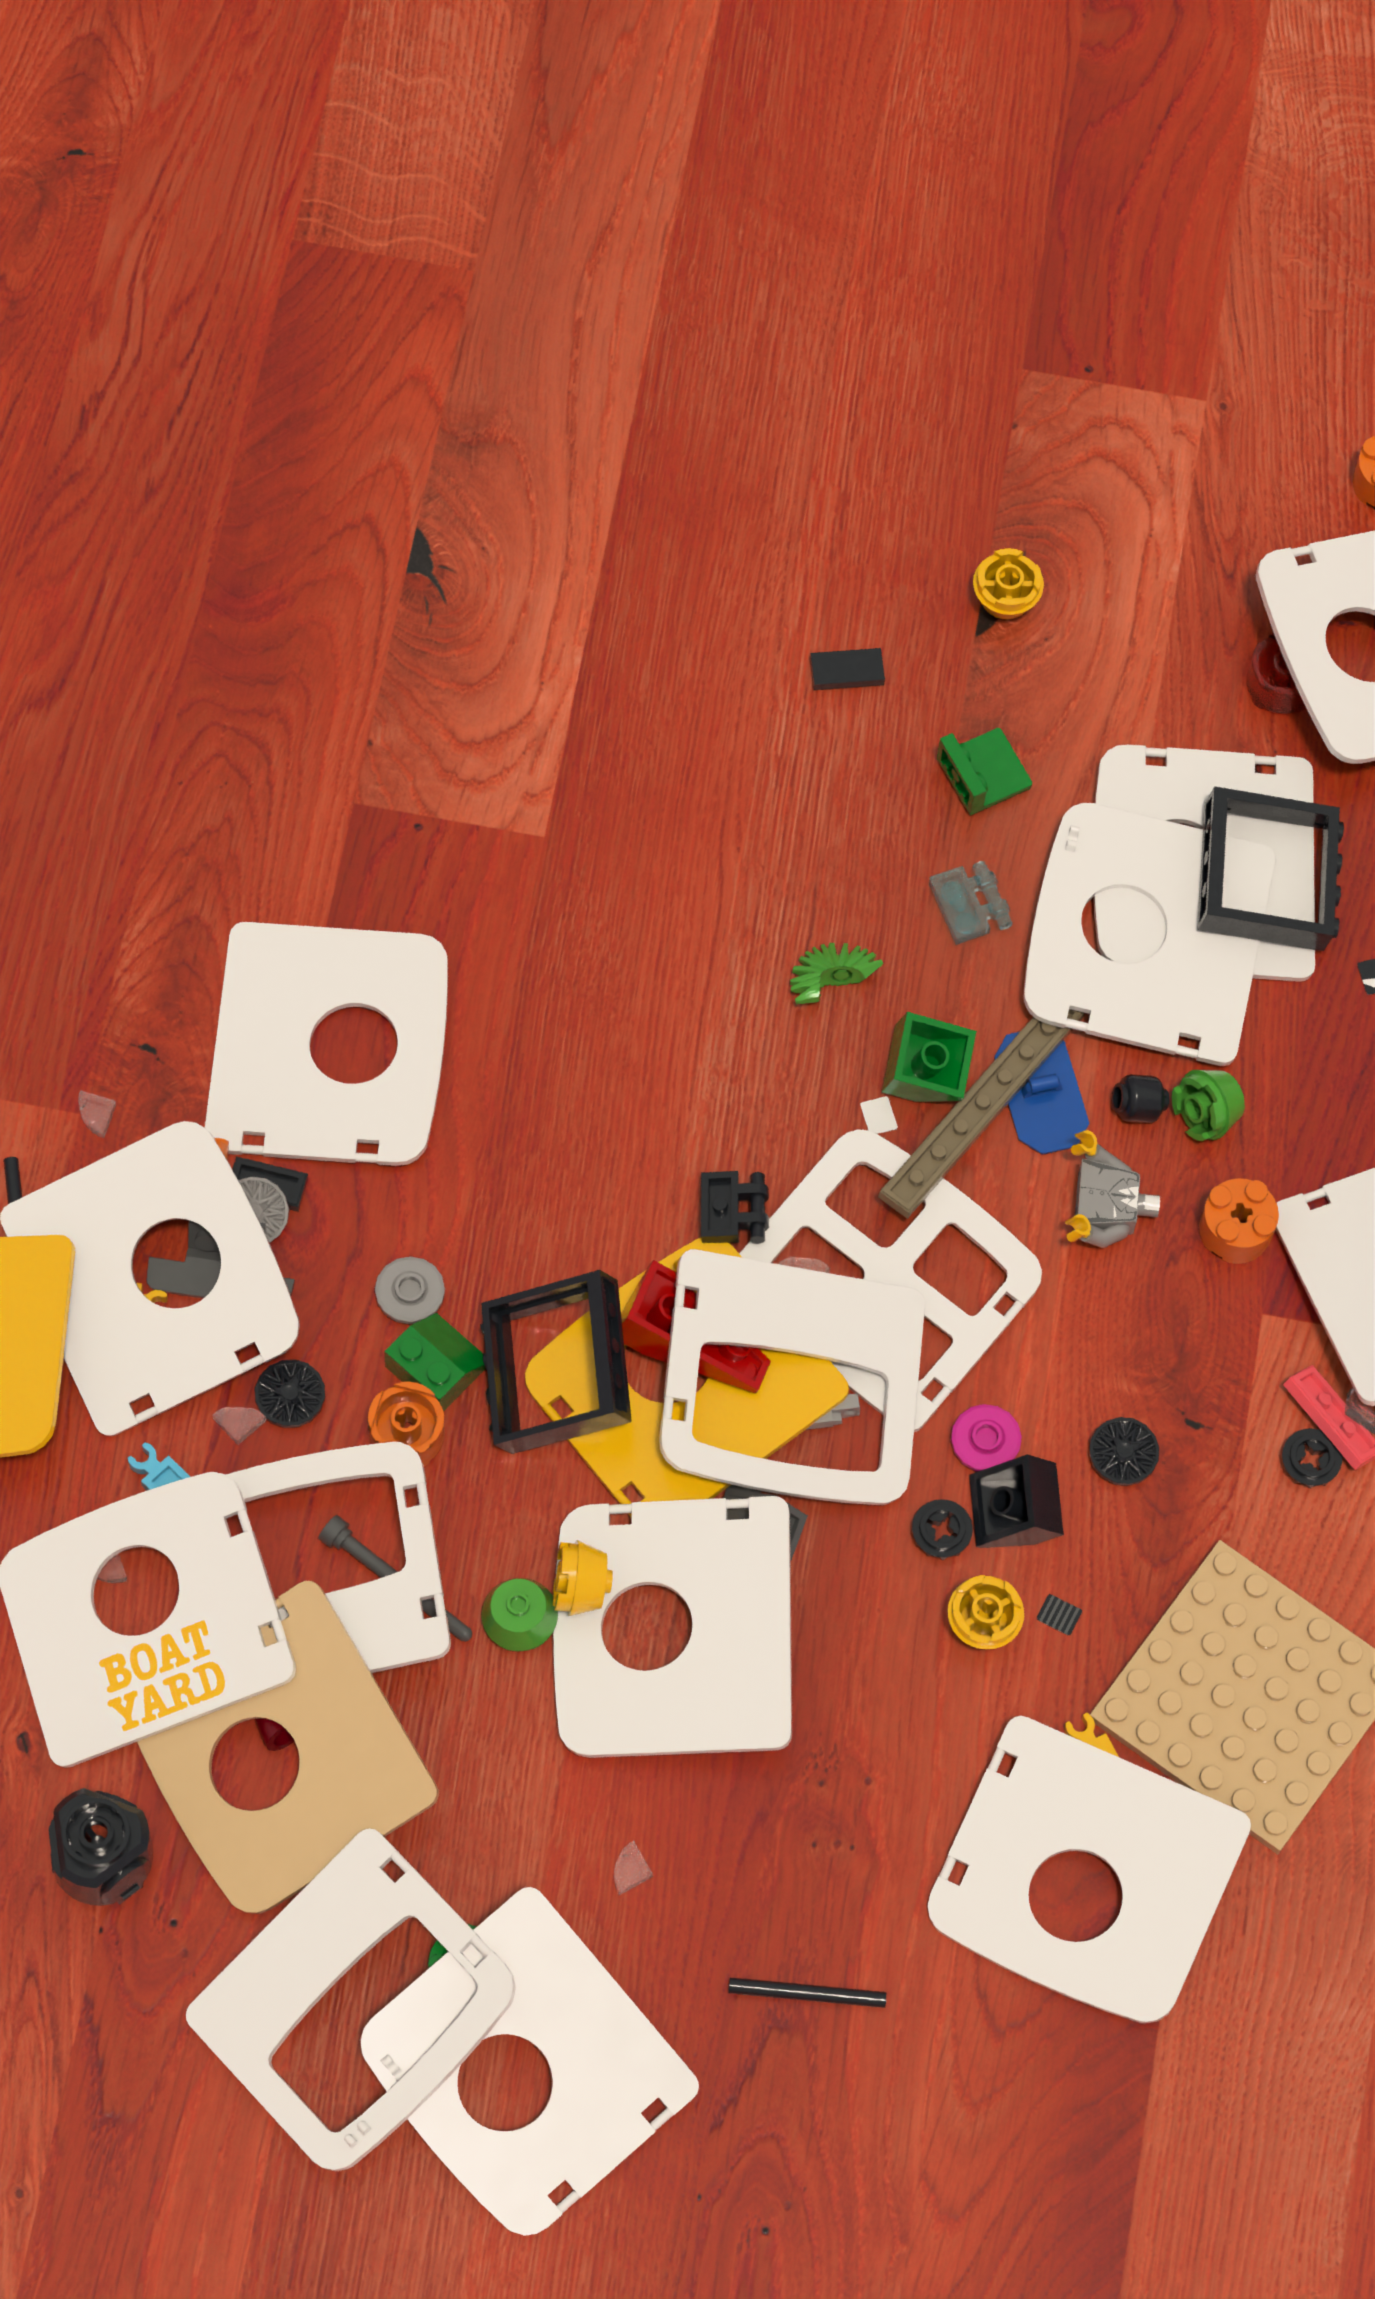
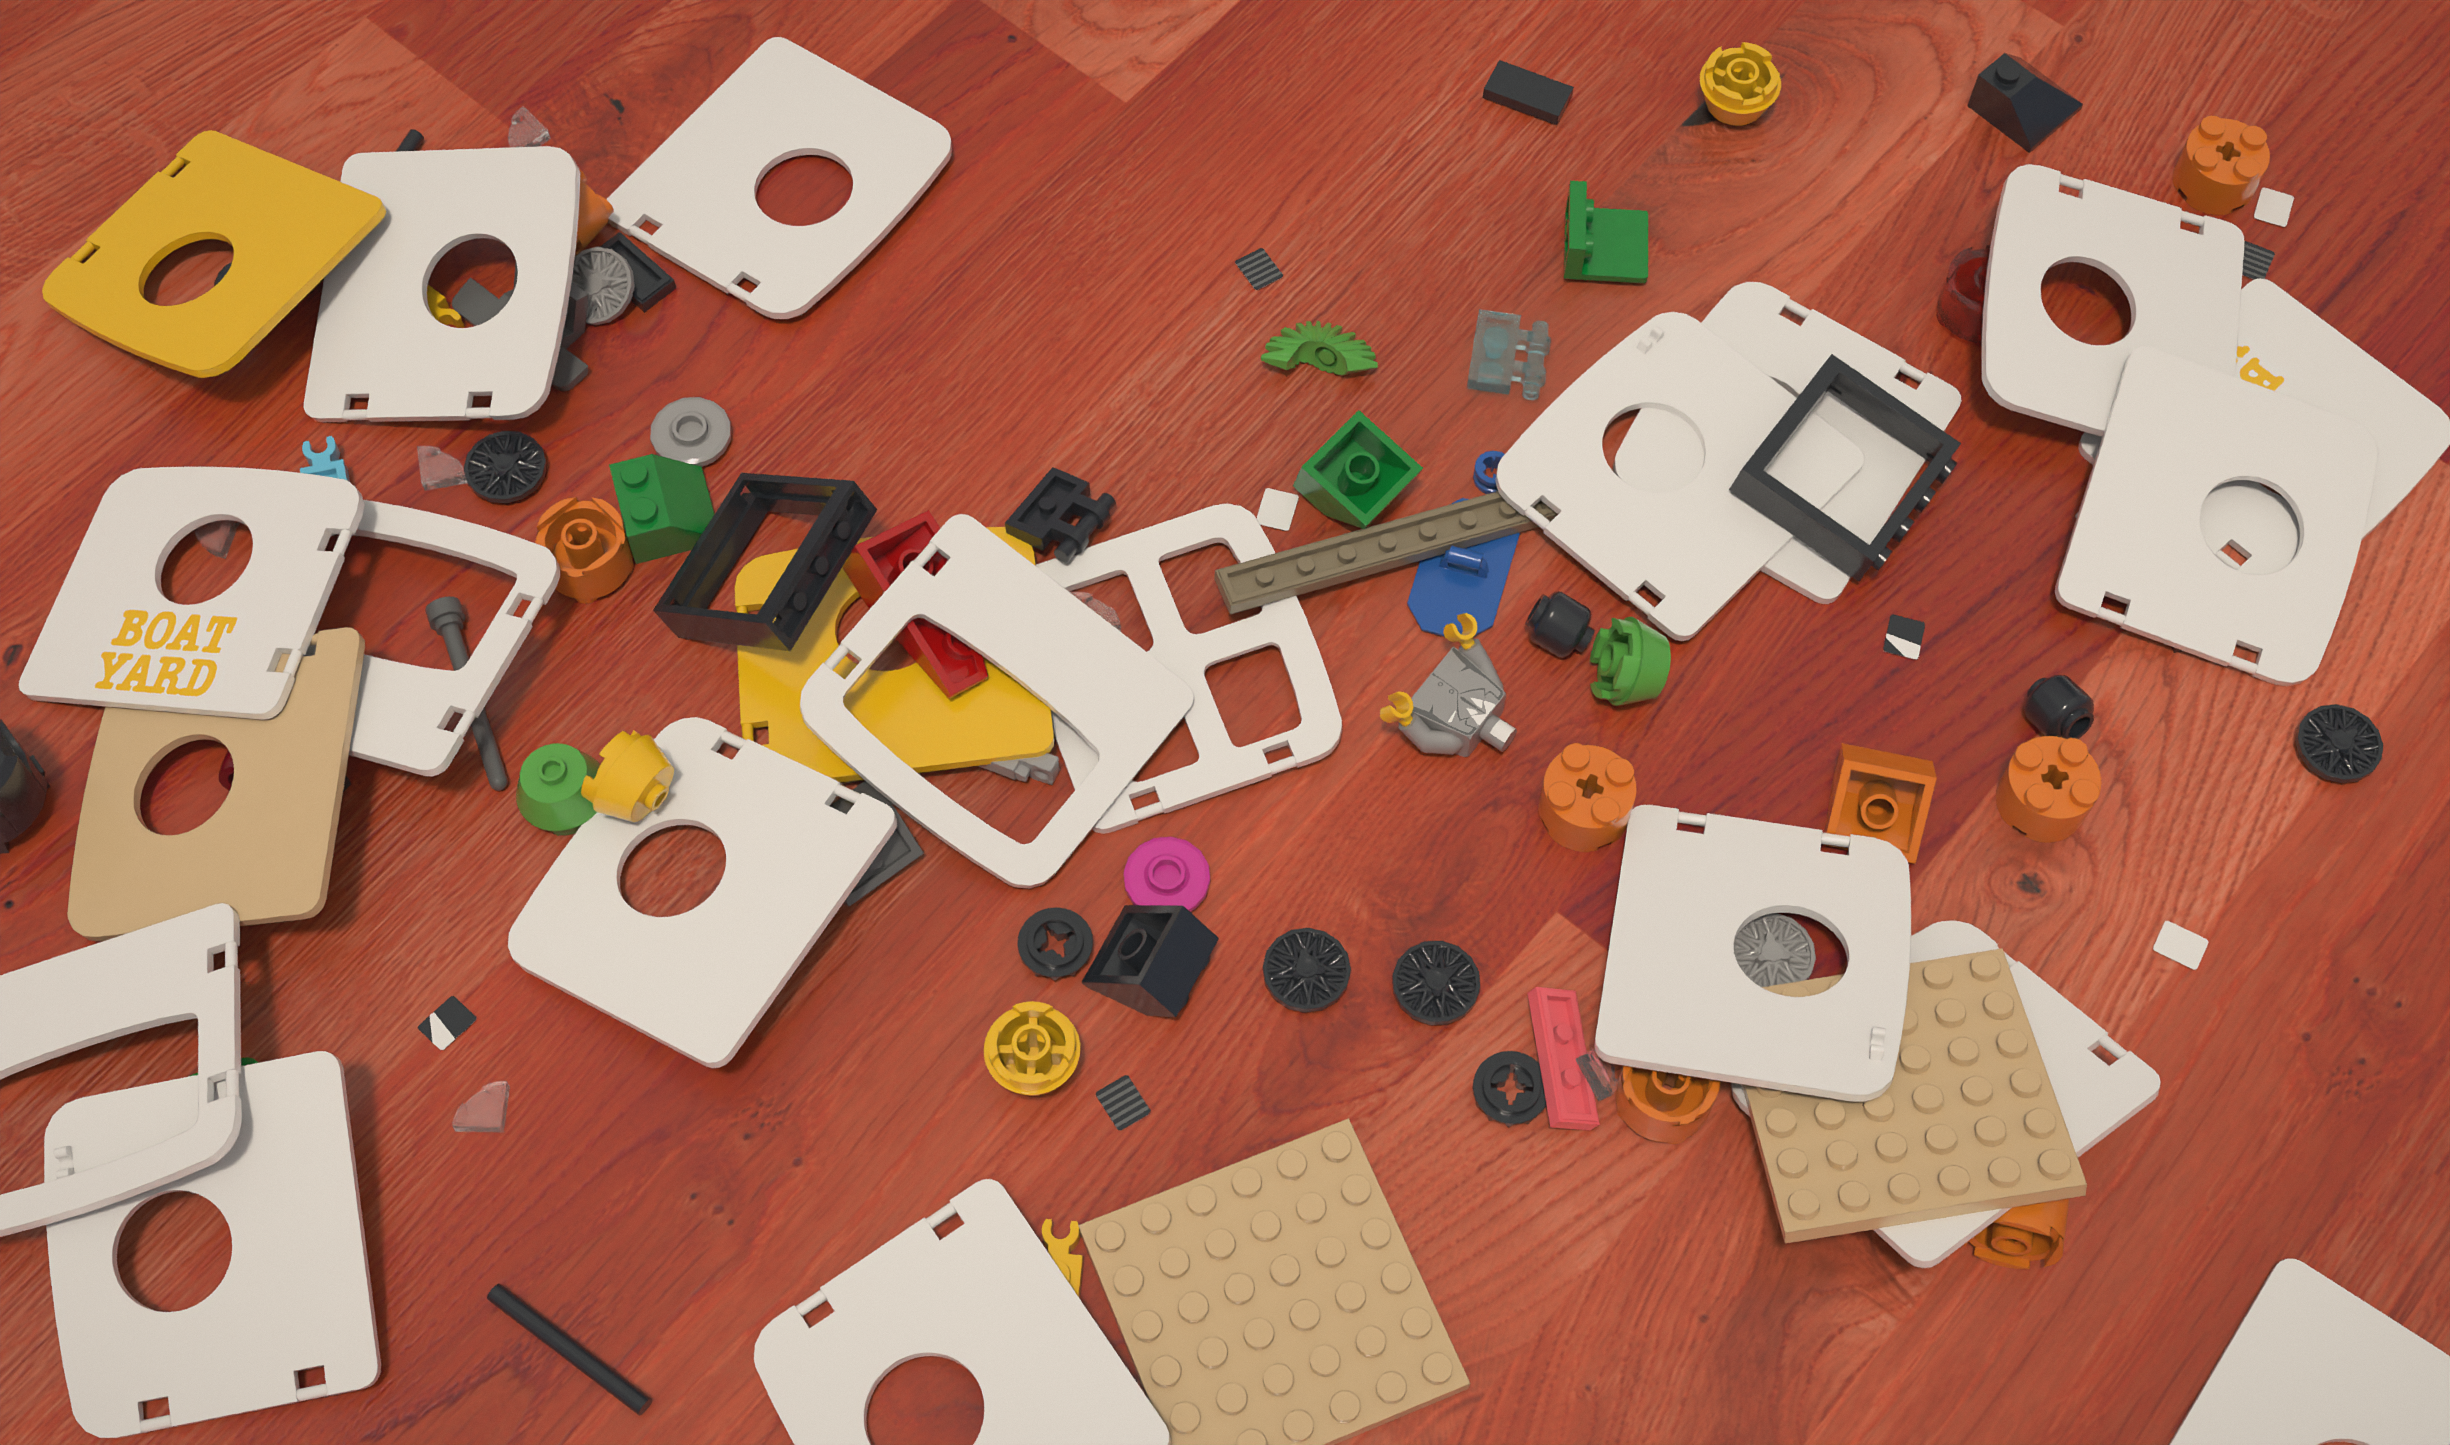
camera: 35 degrees right, 5 degrees down
none -> black sticker [418,996,476,1050]
none -> sticker [1235,248,1283,290]
none -> black wheel [1392,941,1480,1025]
none -> blue bush [1473,451,1505,494]
none -> black slope [1967,53,2083,153]

